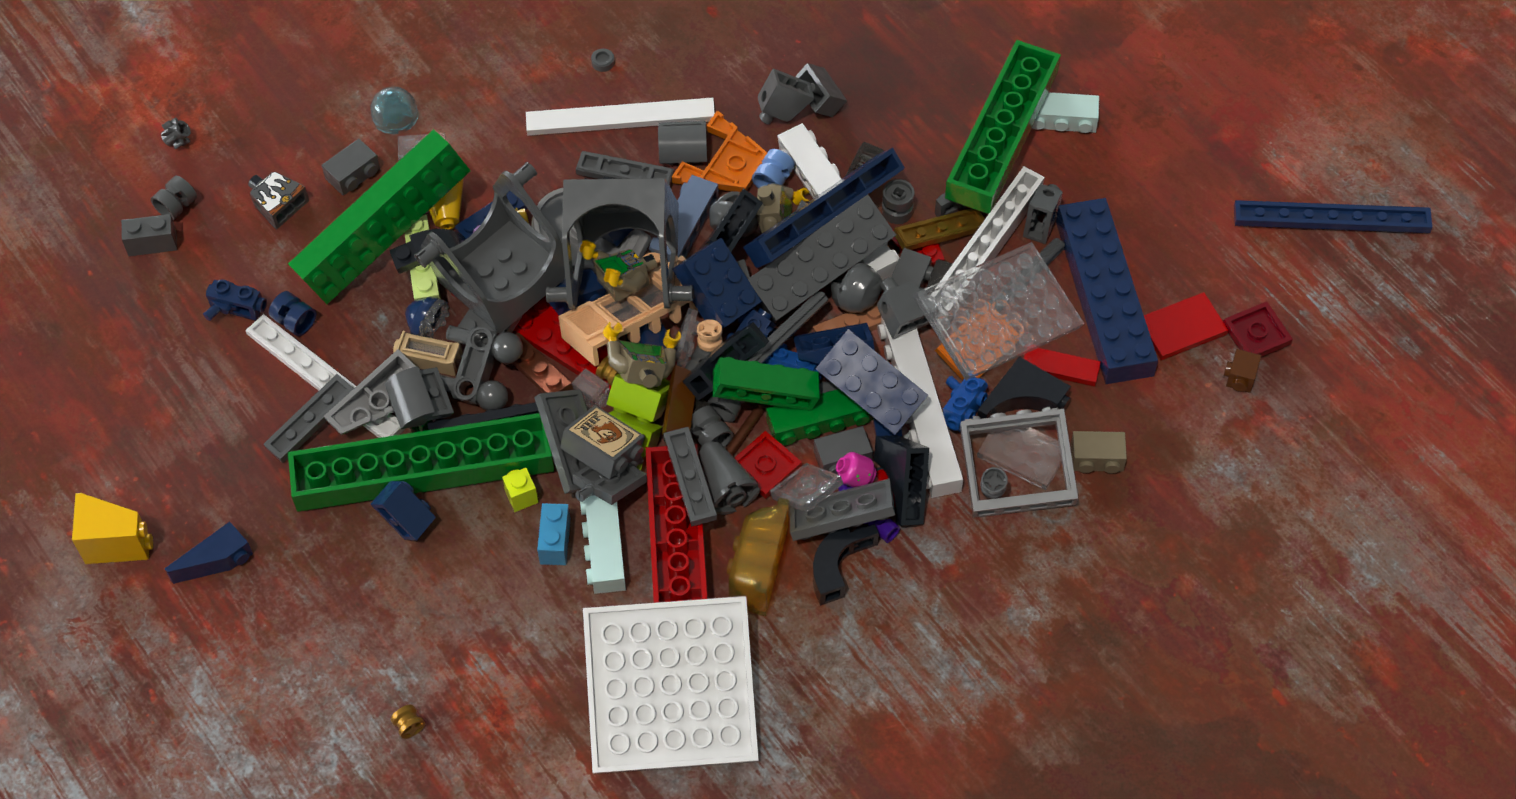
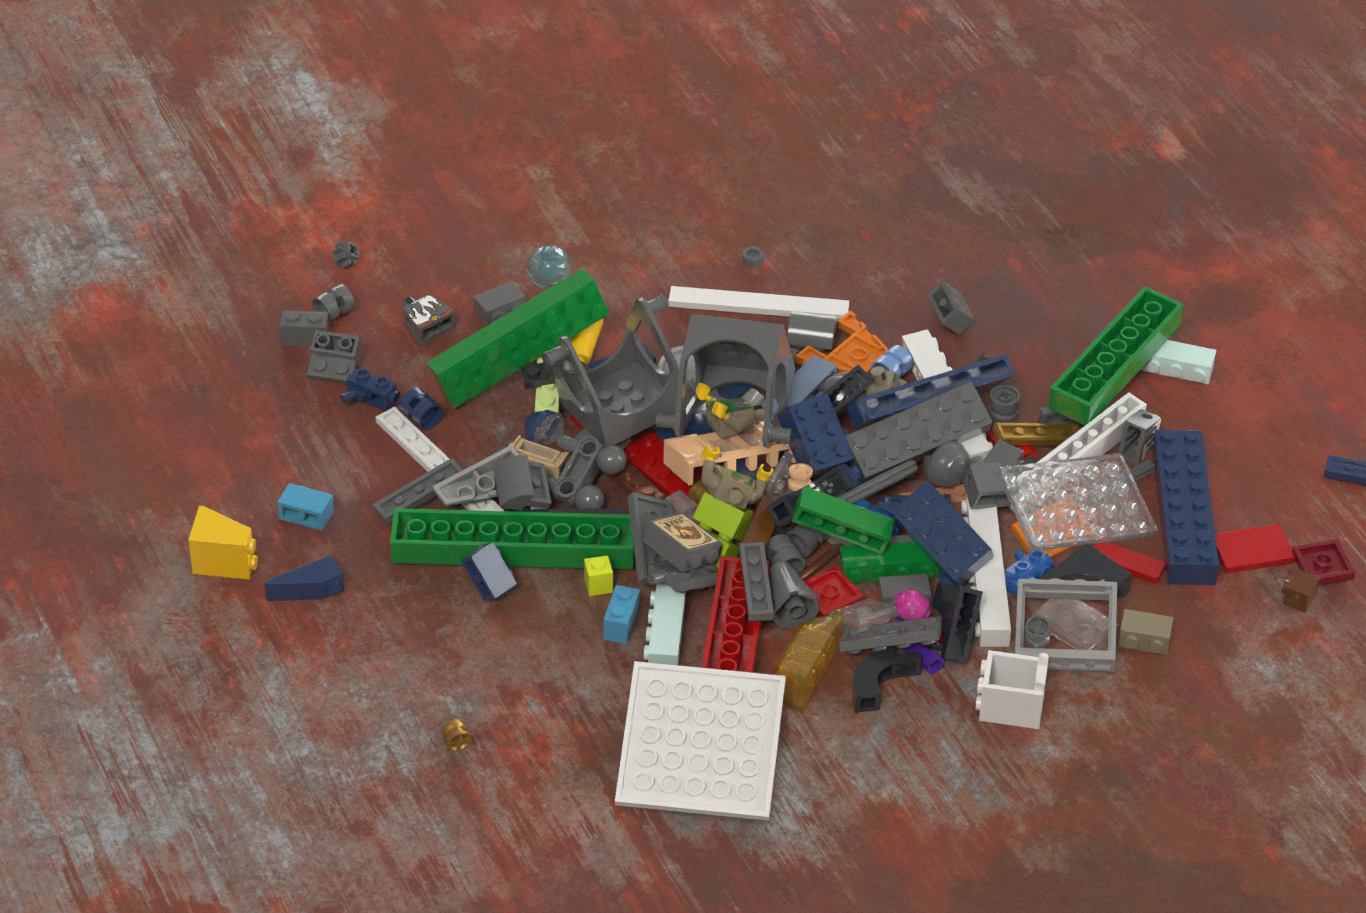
camera: 10 degrees right, 15 degrees down
dark grey torso [758,68,814,124] -> none
none -> dark azure brick [277,483,334,531]
none -> dark grey brick [306,330,361,384]
none -> white container [975,650,1049,729]

